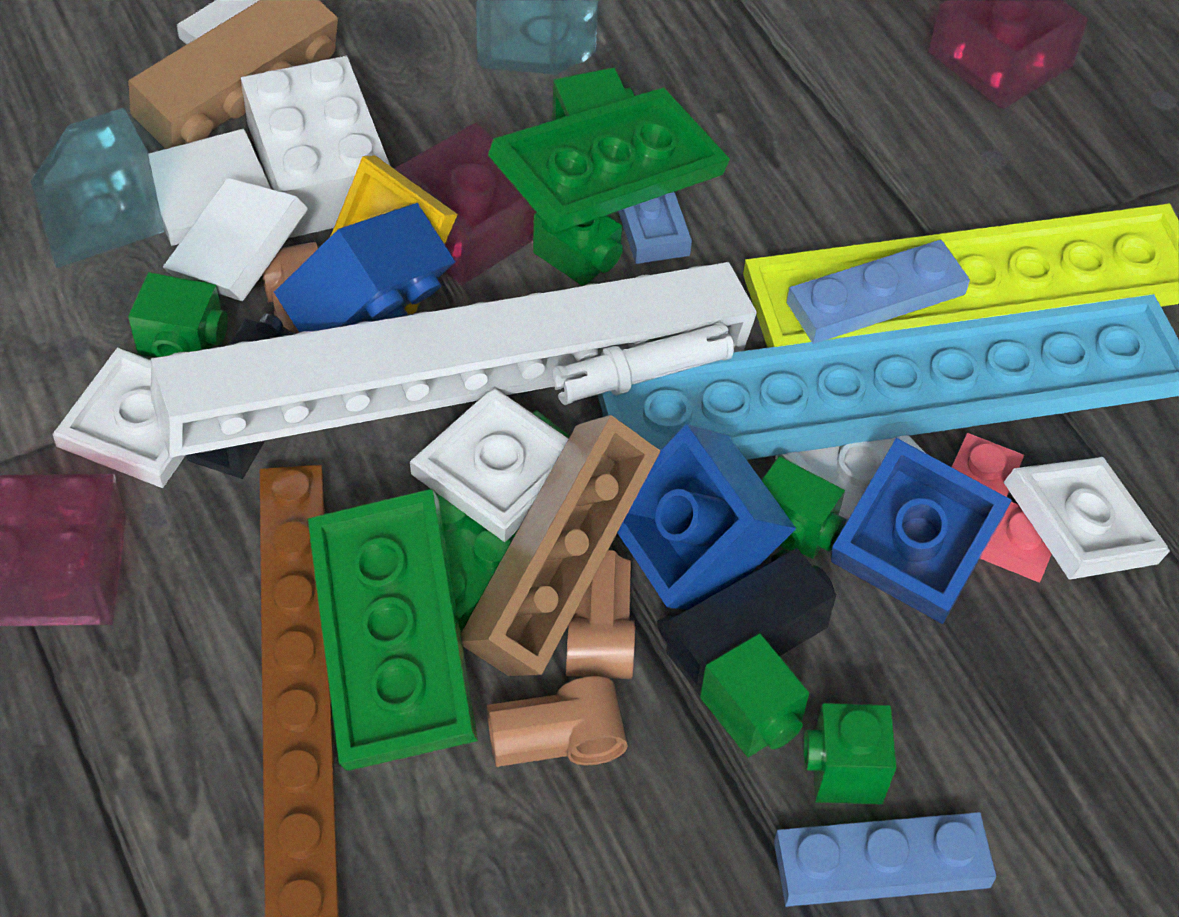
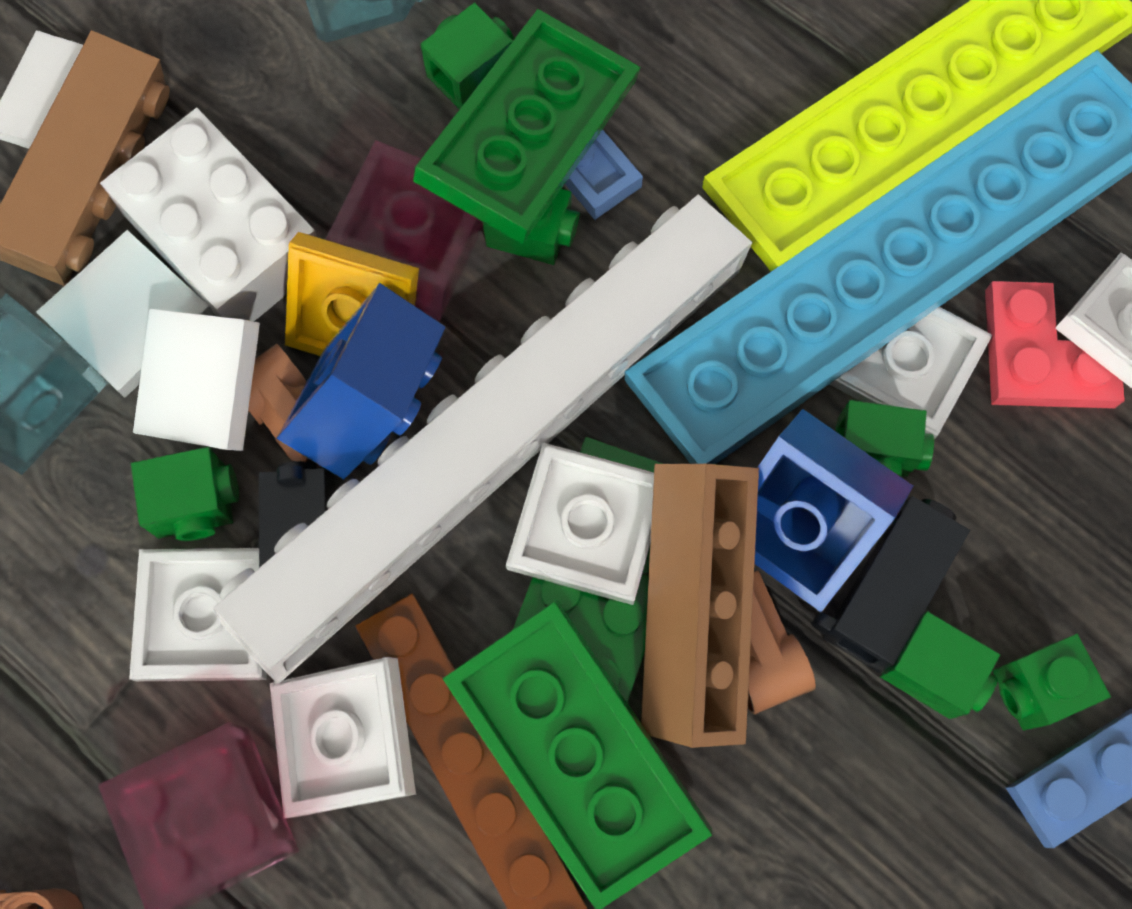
camera: 20 degrees left, 20 degrees up
nougat piece [487,676,628,767] -> none
white pin [552,322,733,405] -> none
medium blue plate [786,240,970,344] -> none
blue brick [831,438,1012,624] -> none
none -> white tile [270,657,416,818]

